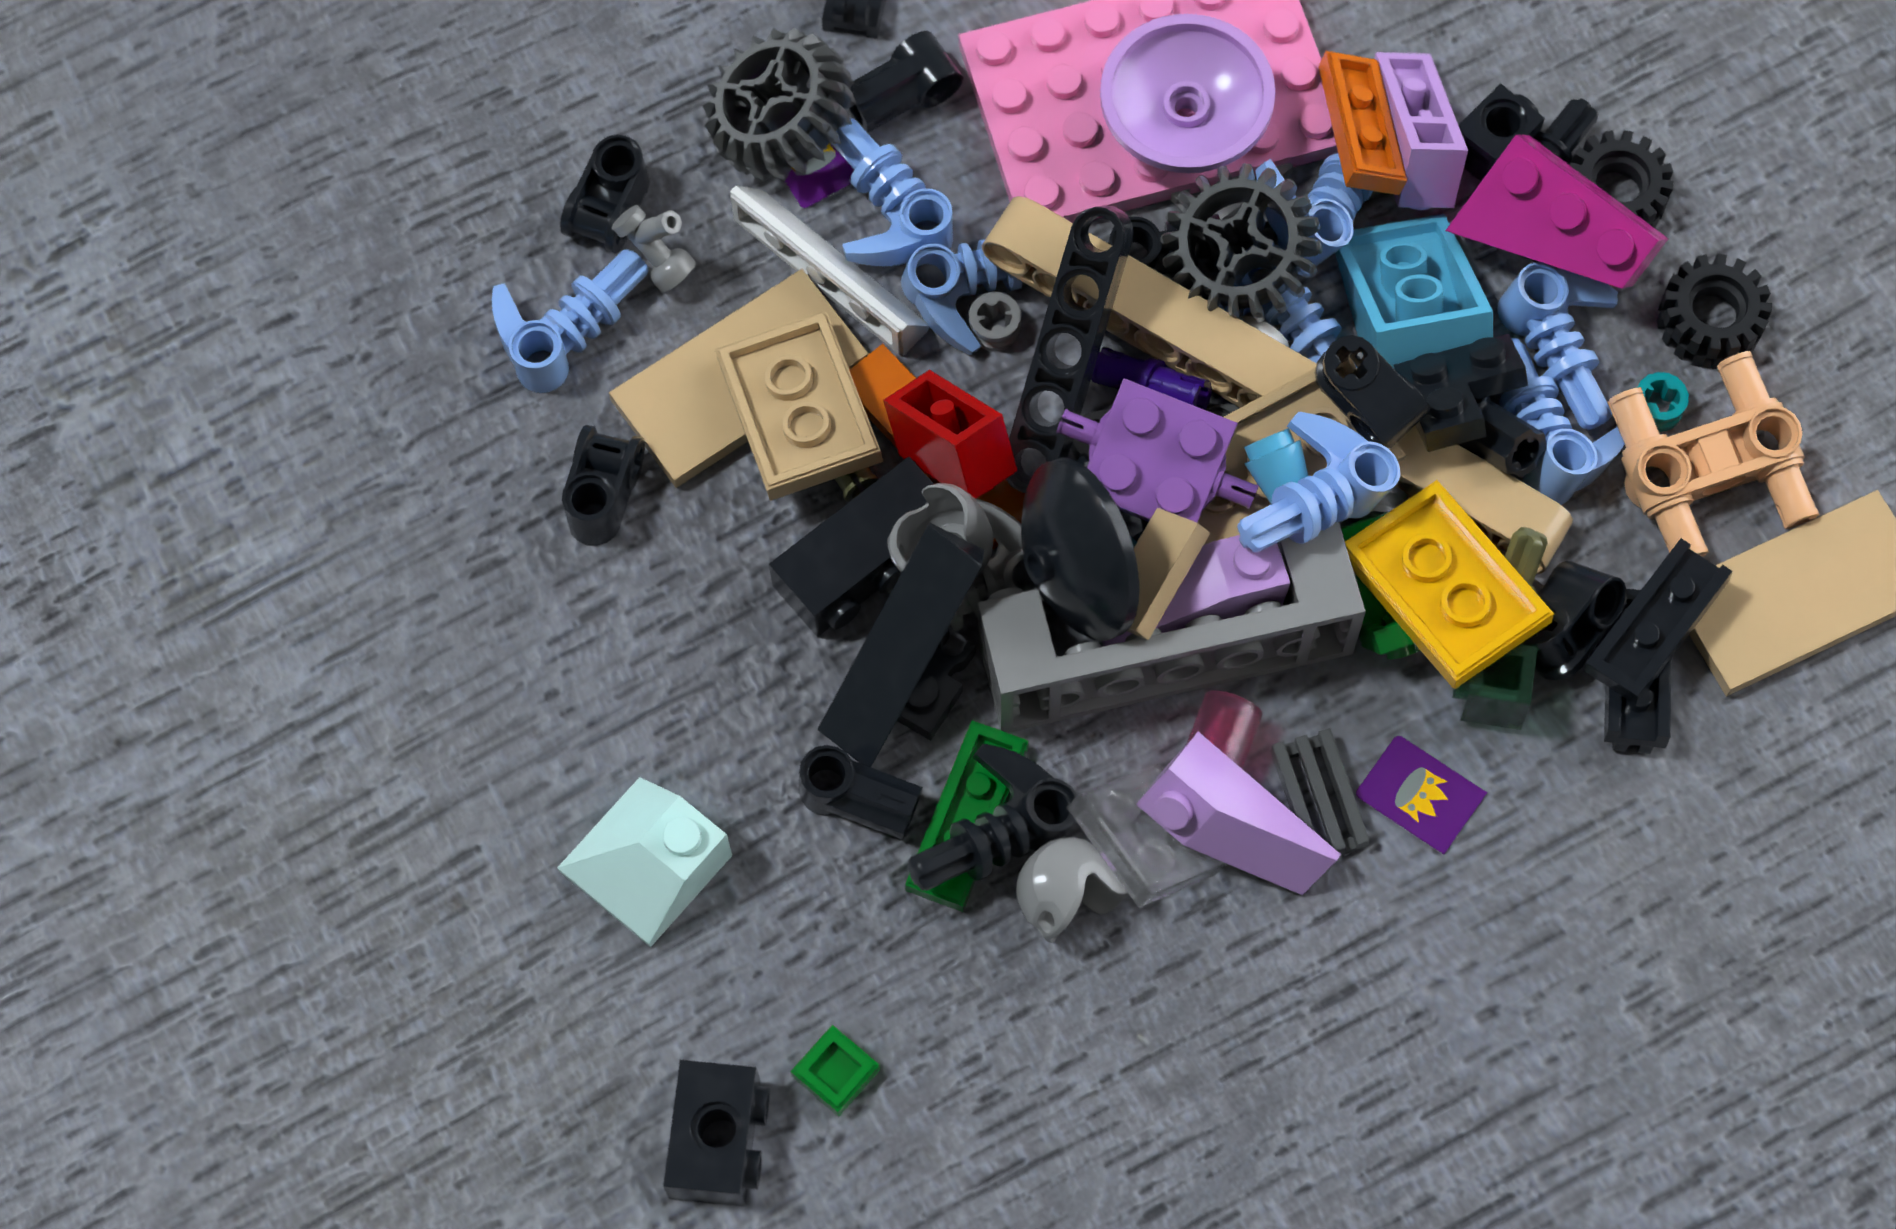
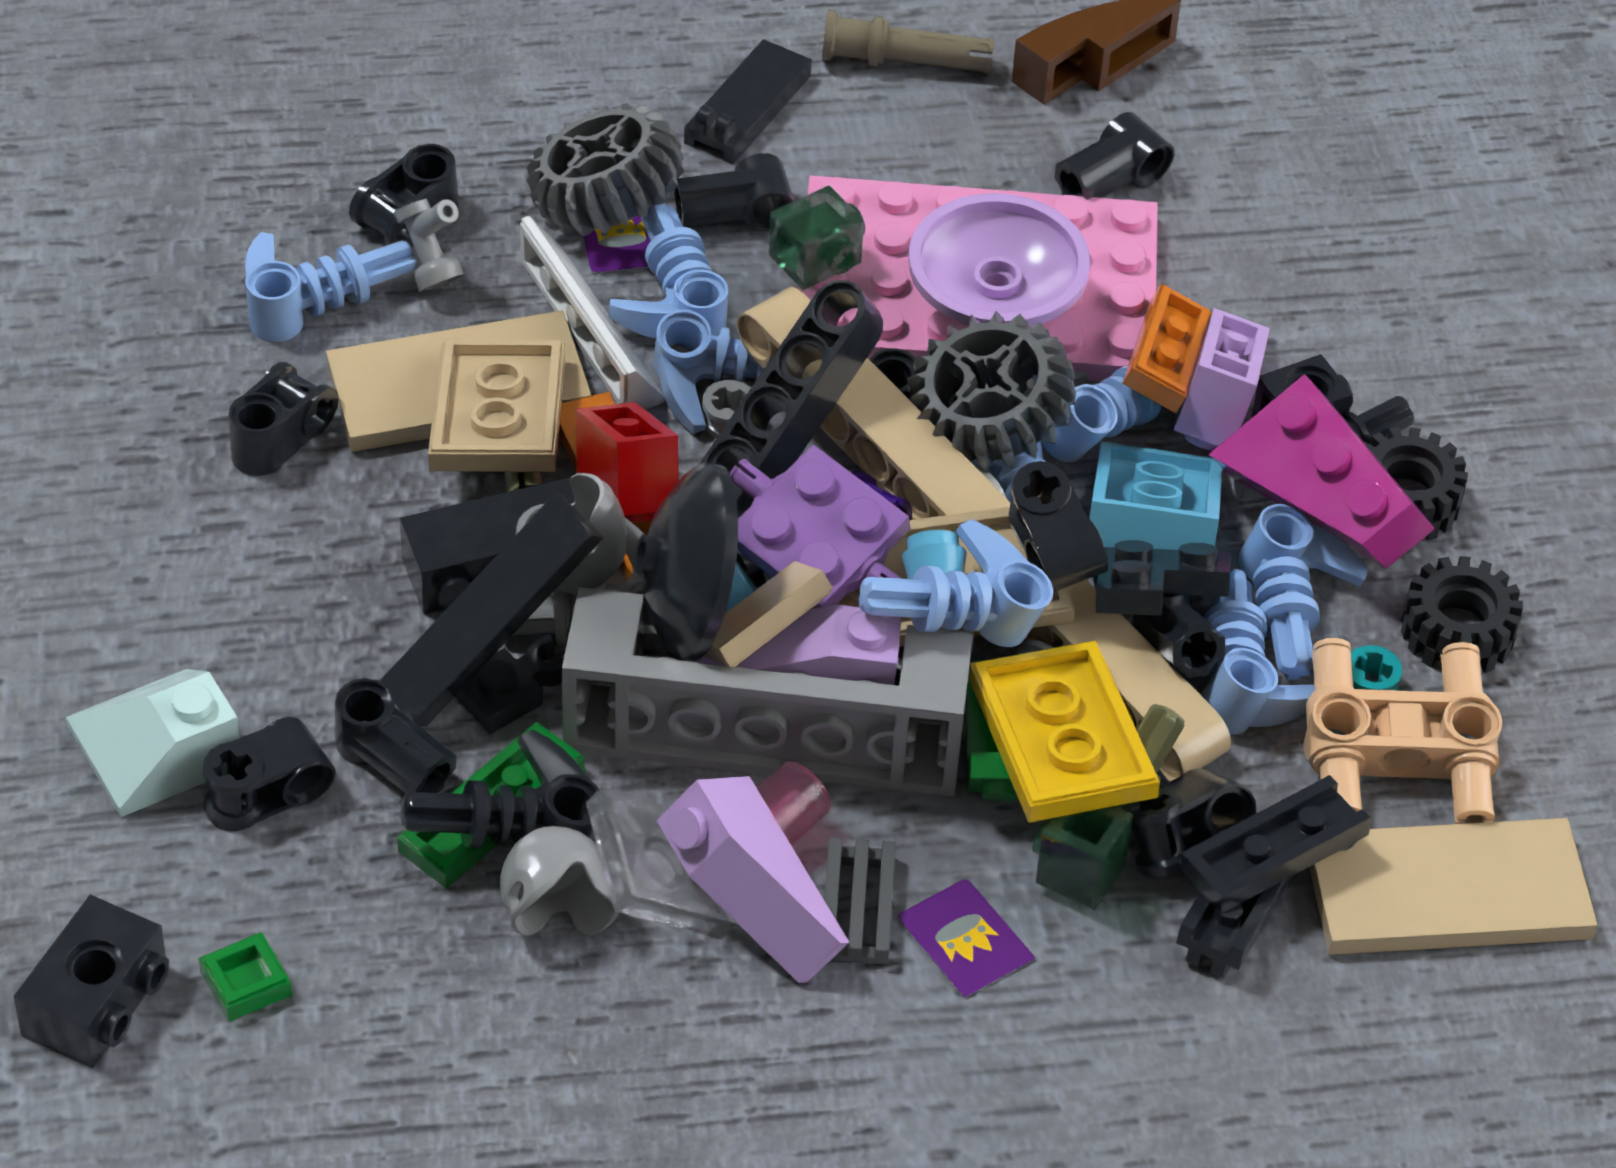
camera: 15 degrees right, 20 degrees down
none -> black piece [203,717,336,831]
none -> clear green brick [769,185,866,290]

